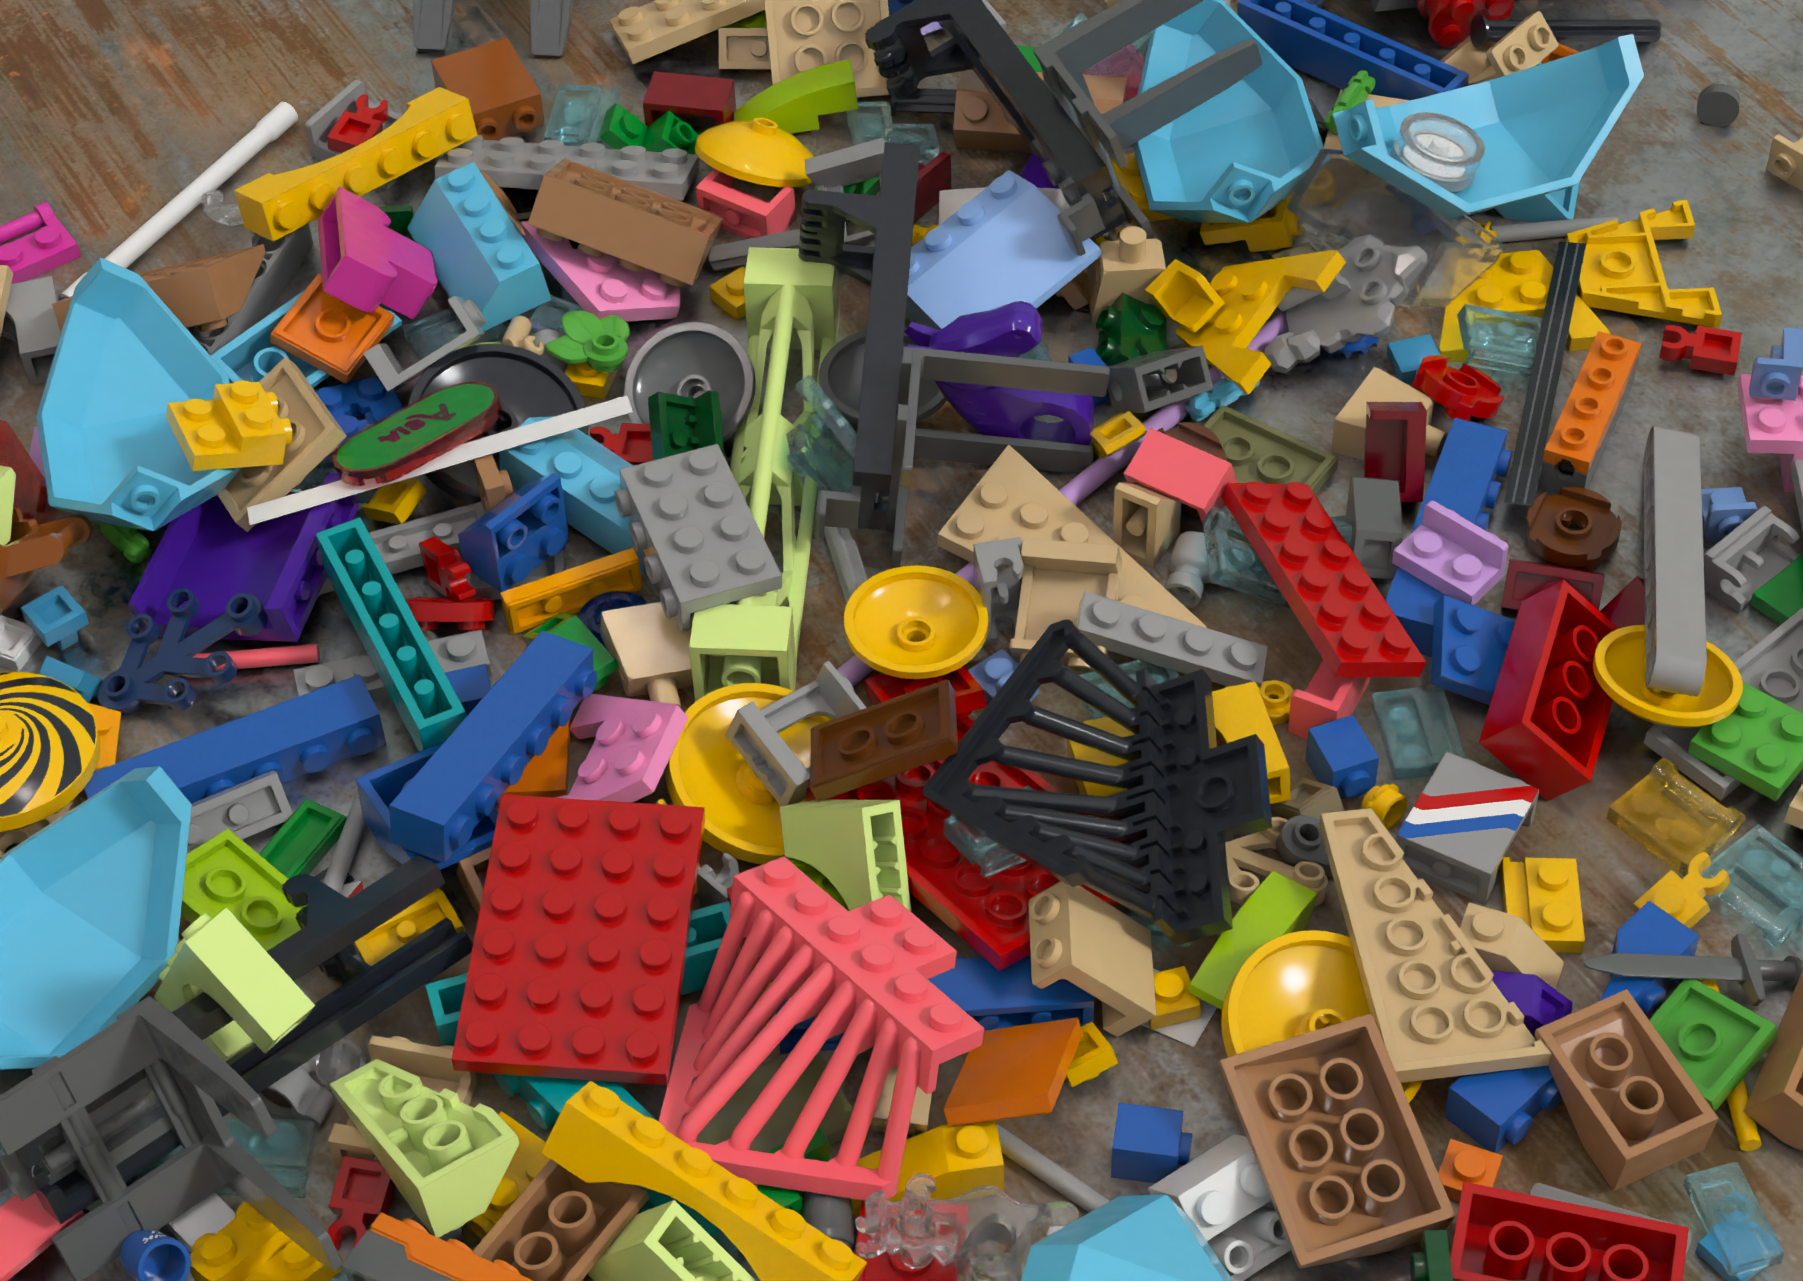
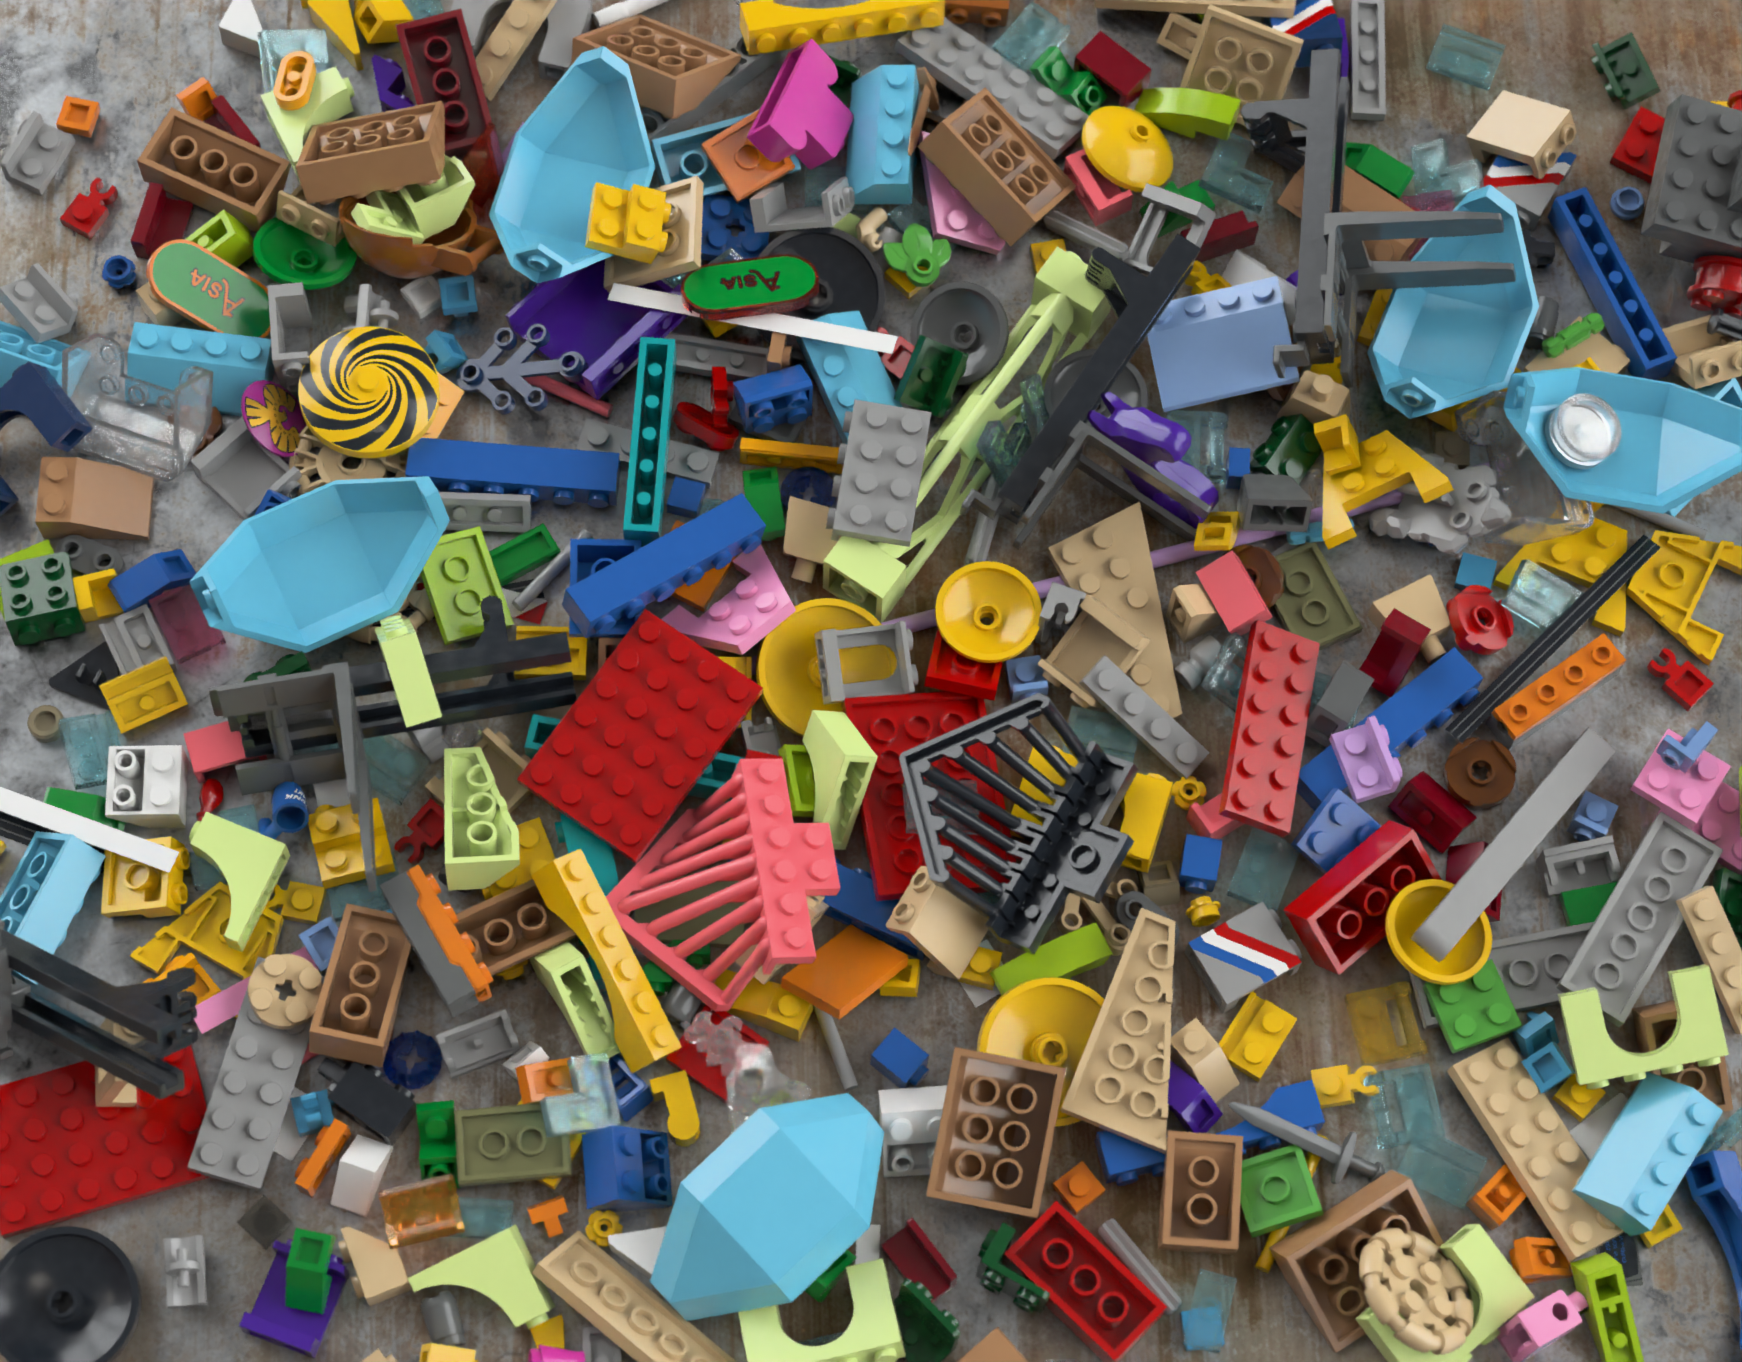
camera: 25 degrees right, 20 degrees up
reddish brown tile [810,680,958,802] -> none

